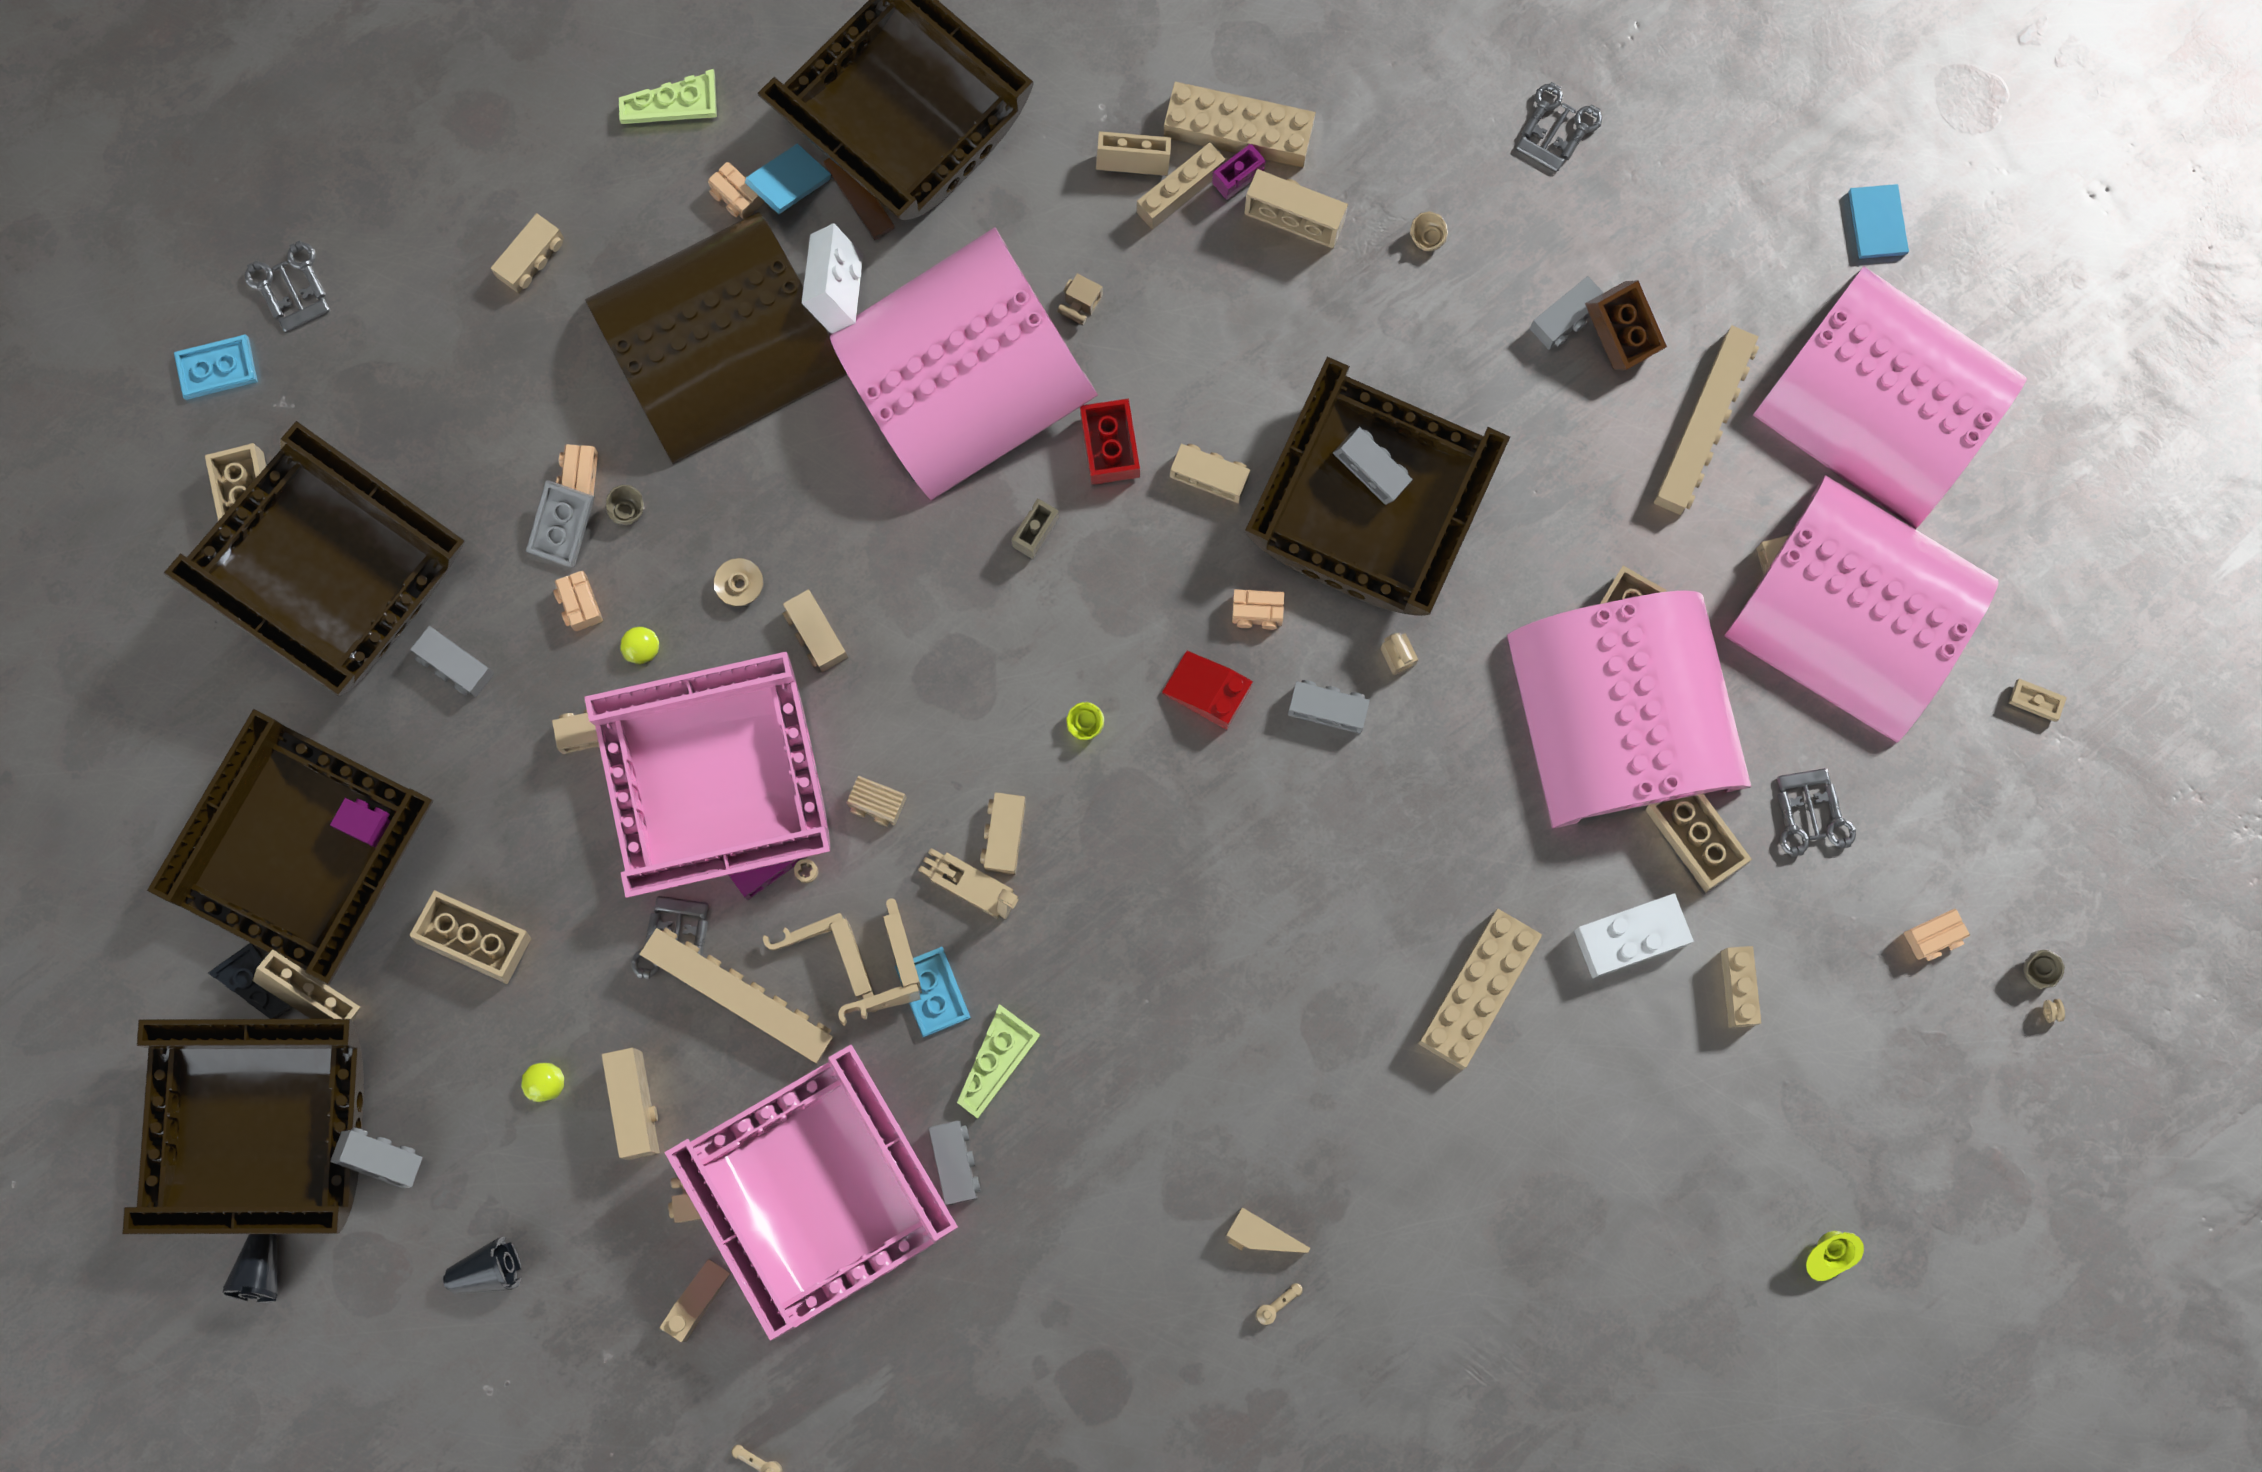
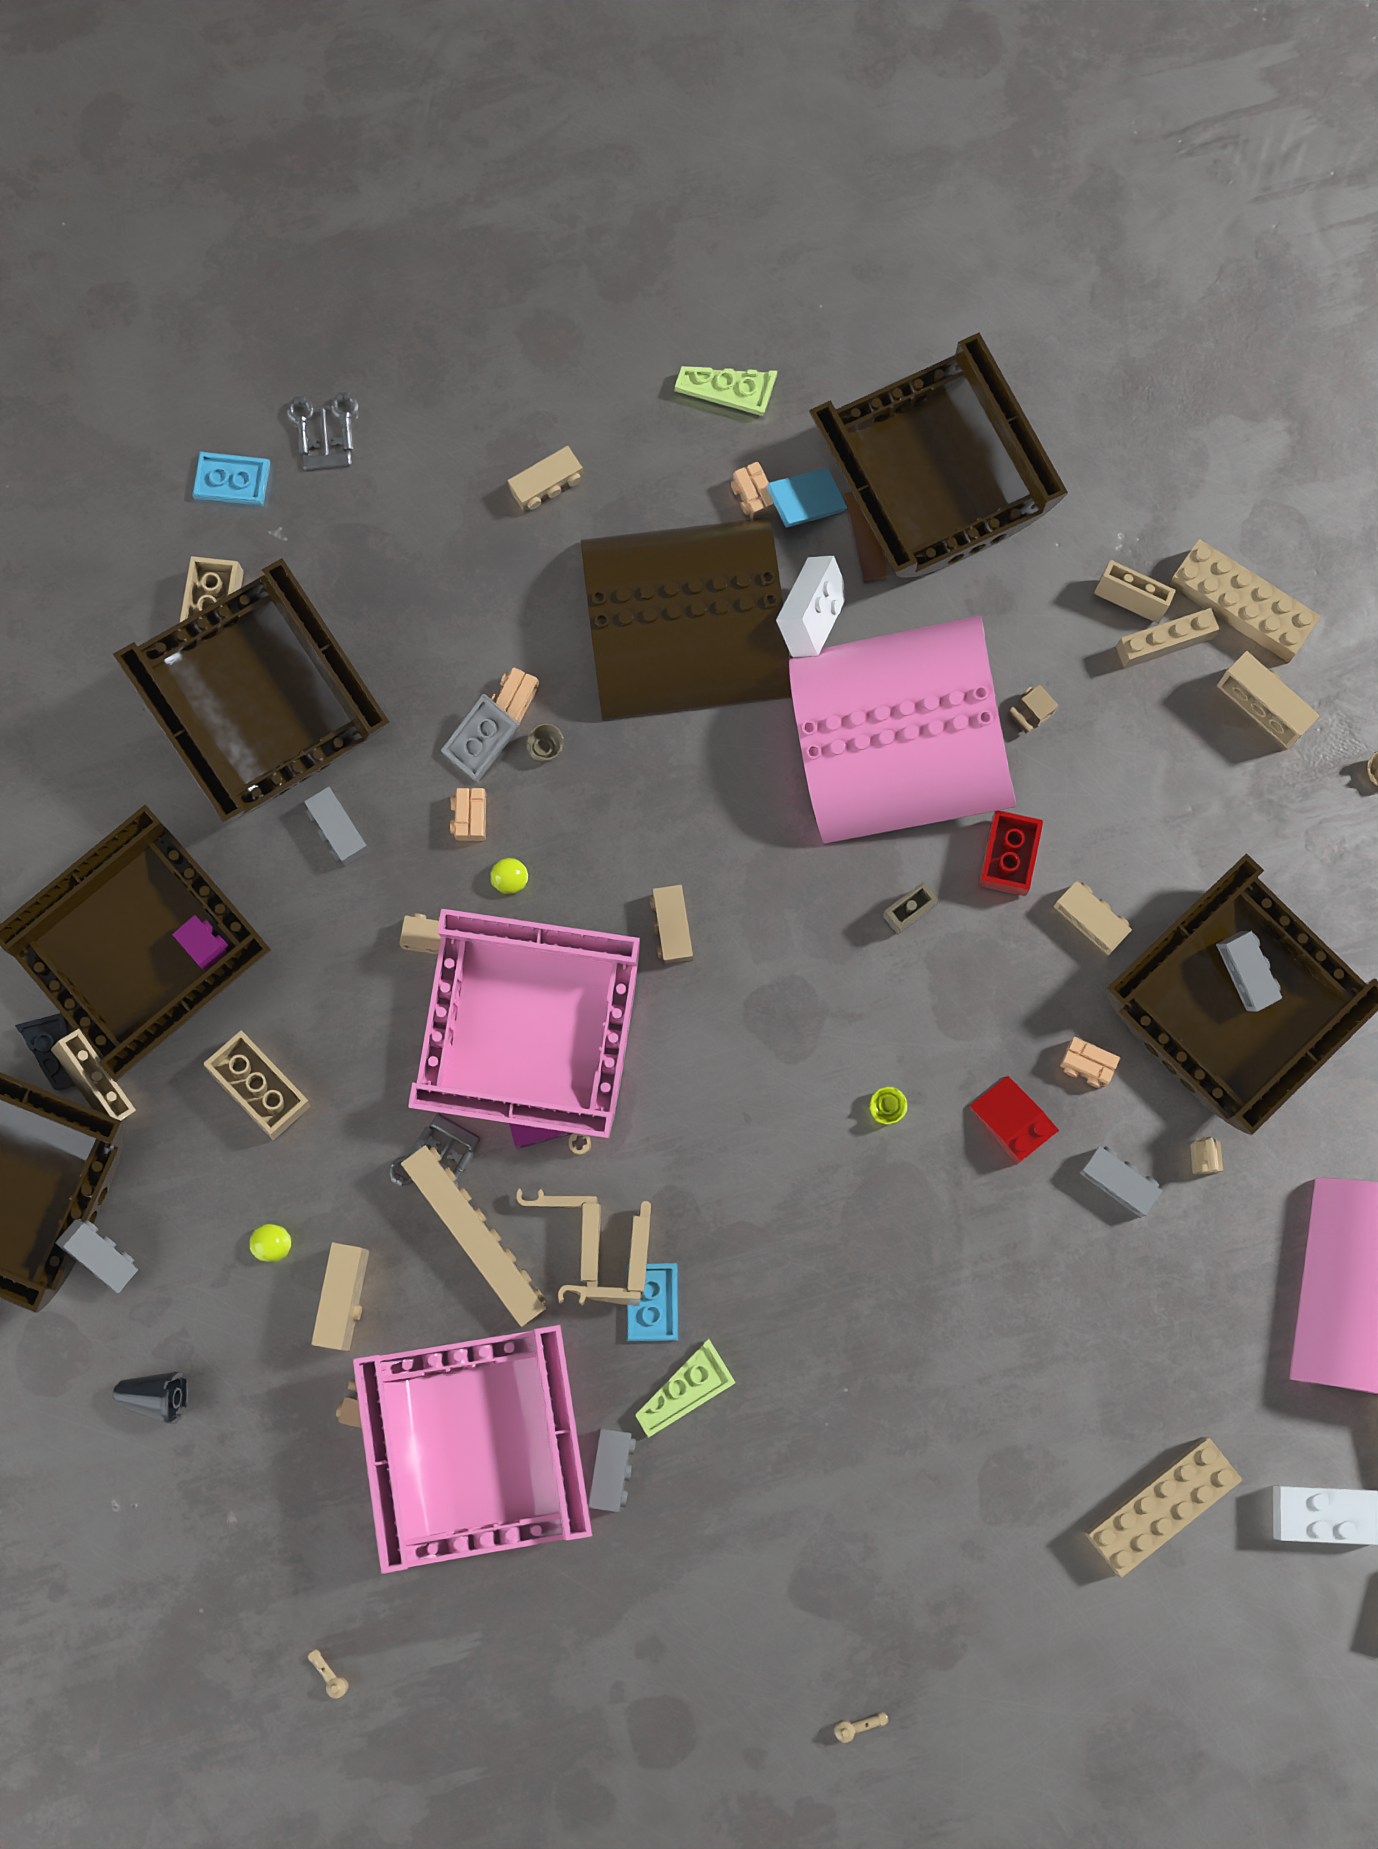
camera: 25 degrees right, 0 degrees up
tan slope [659,1259,731,1342] -> none
tan dish [714,558,763,607] -> none
tan brick [846,776,907,827] -> none
tan hinge [918,848,1019,919] -> none
tan brick [980,792,1026,875] -> none
magenta brick [1212,144,1266,200] -> none
tan slope [1226,1208,1311,1253] -> none

